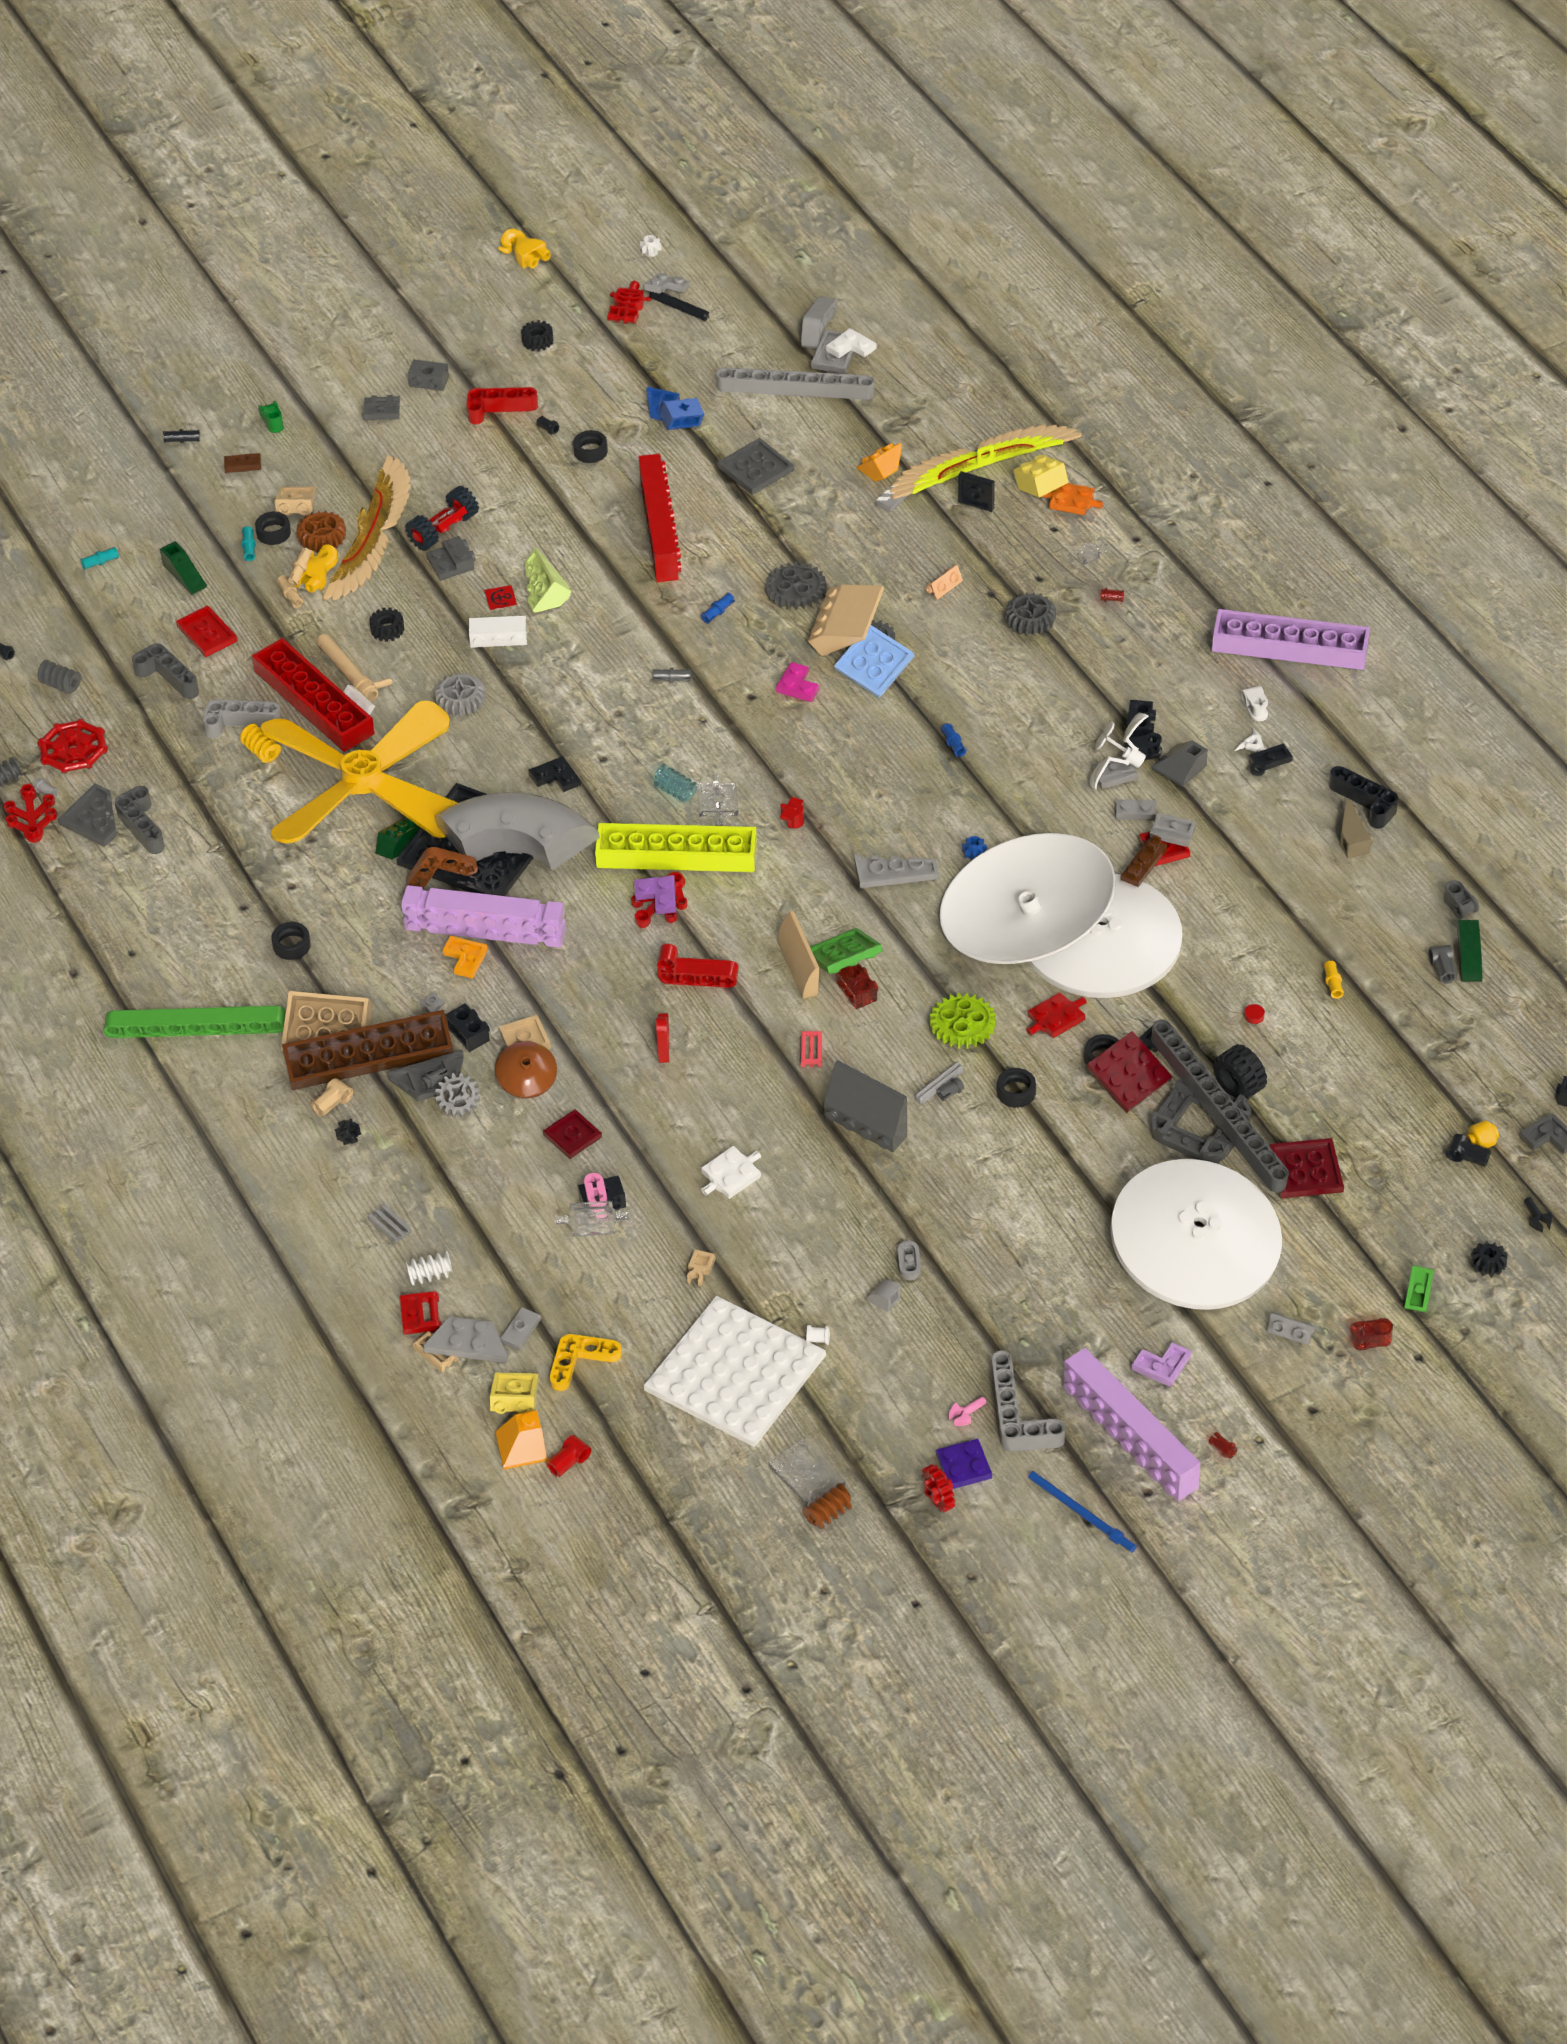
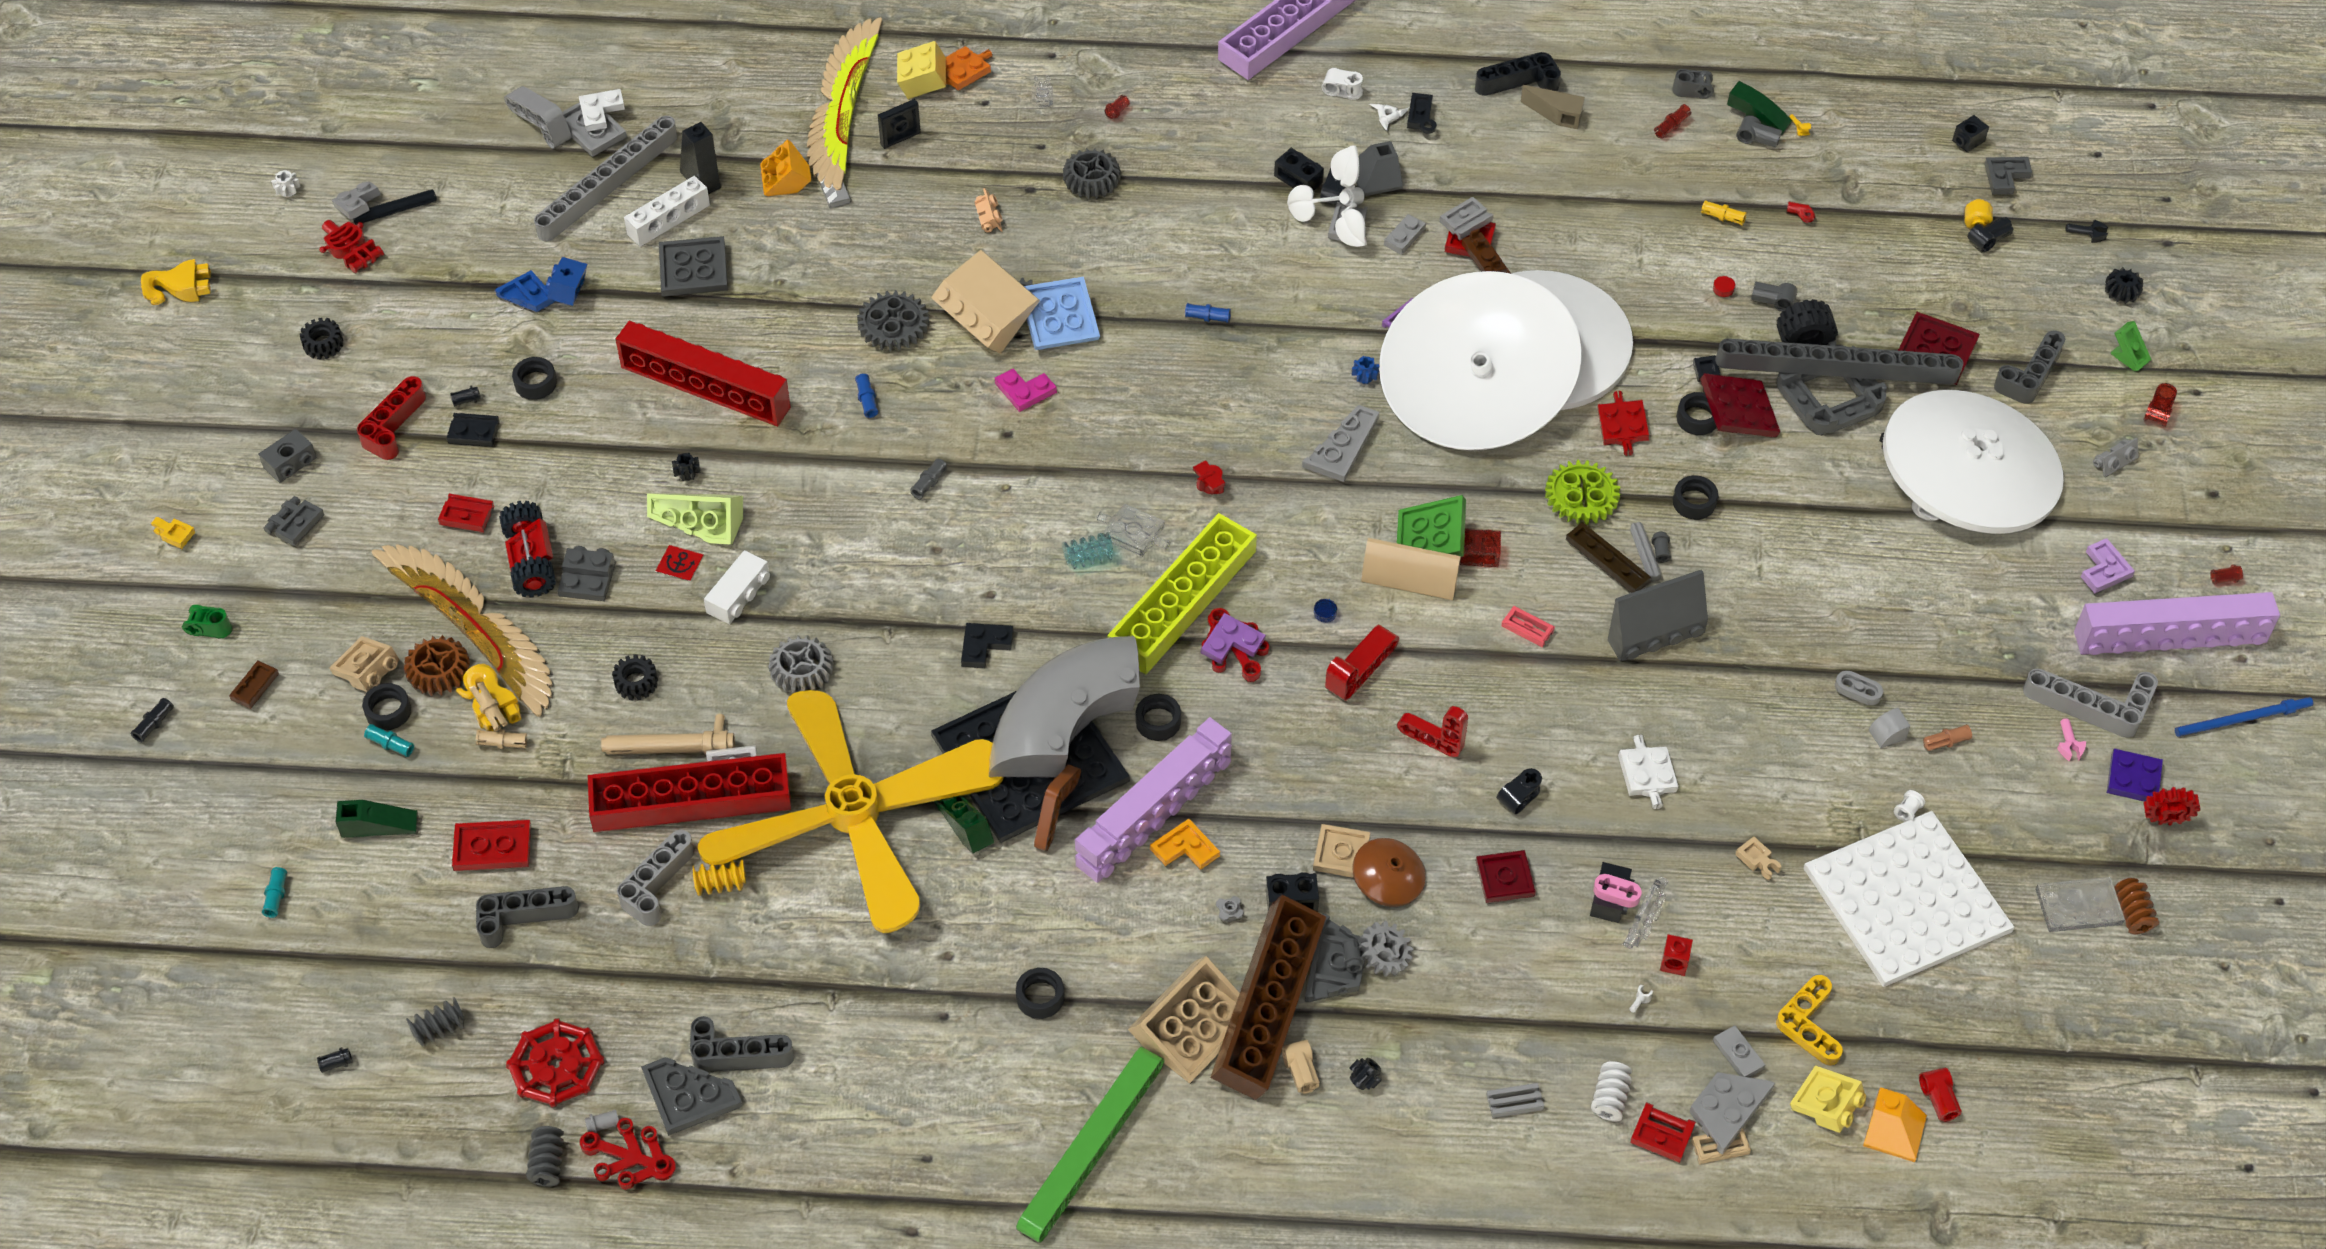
camera: 60 degrees left, 5 degrees up
none -> yellow plate [151,517,195,549]
none -> red plate [438,493,495,533]
none -> black plate [447,413,500,447]
none -> white brick [624,176,710,247]
none -> black gear [672,453,701,481]
none -> black slope [680,122,721,195]
none -> black tyre [1135,693,1181,741]
none -> clear blue piece [1313,599,1337,623]
none -> black piece [1496,768,1542,815]
none -> dark brown plate [1566,522,1651,593]
none -> white hand [1629,985,1653,1013]
none -> clear red pin [1654,104,1692,139]
none -> red brick [1660,934,1693,976]
none -> dark grey piece [1751,281,1798,312]
none -> red arm [1786,201,1815,223]
none -> yellow hand [1789,114,1811,136]
none -> nougat axle [1923,724,1972,751]
none -> dark grey beam [1994,331,2066,404]

